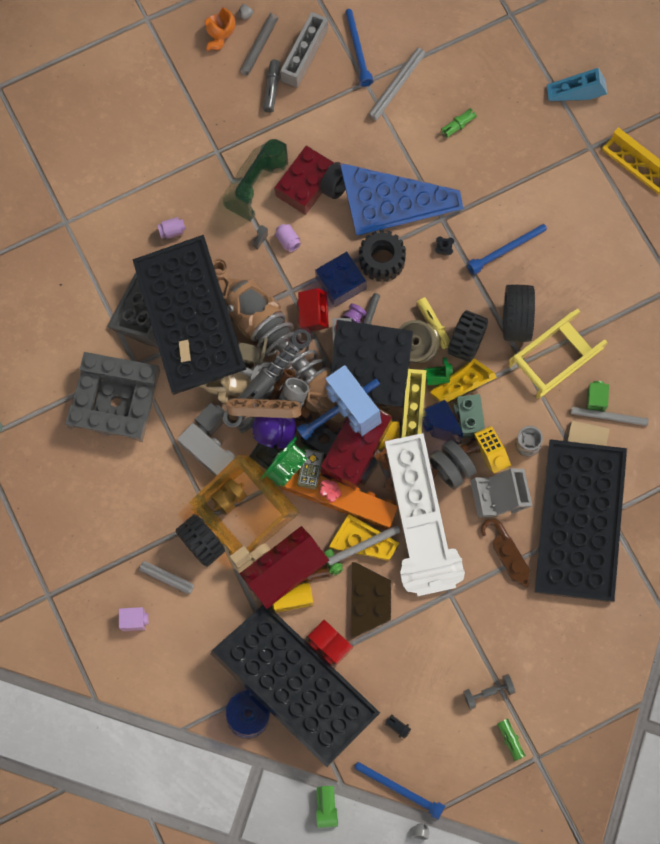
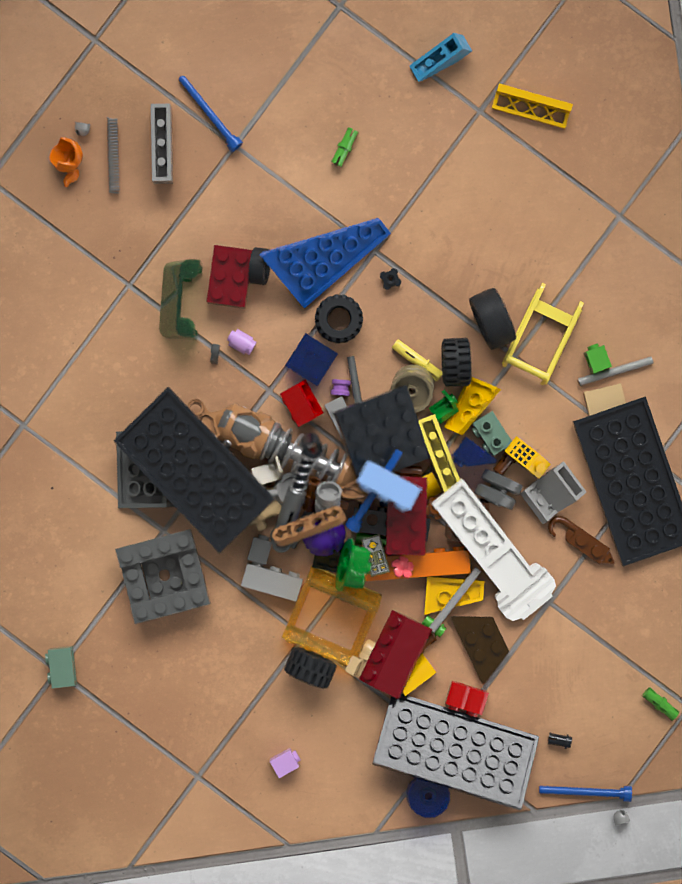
camera: 30 degrees left, 15 degrees up
light grey axle [139,561,194,594] -> none
lavender brick [157,217,186,239] -> none
tan piece [179,340,191,362] -> none
pearl gold wheel [210,478,247,515] -> none
dark grey axle [263,59,280,113] -> none
bright green piece [316,786,338,828] -> none
light grey axle [369,48,425,120] -> none
dark grey wheel [463,674,515,710] -> none
blue piece [467,224,547,275] -> none
light grey wheel [515,426,543,457] -> none

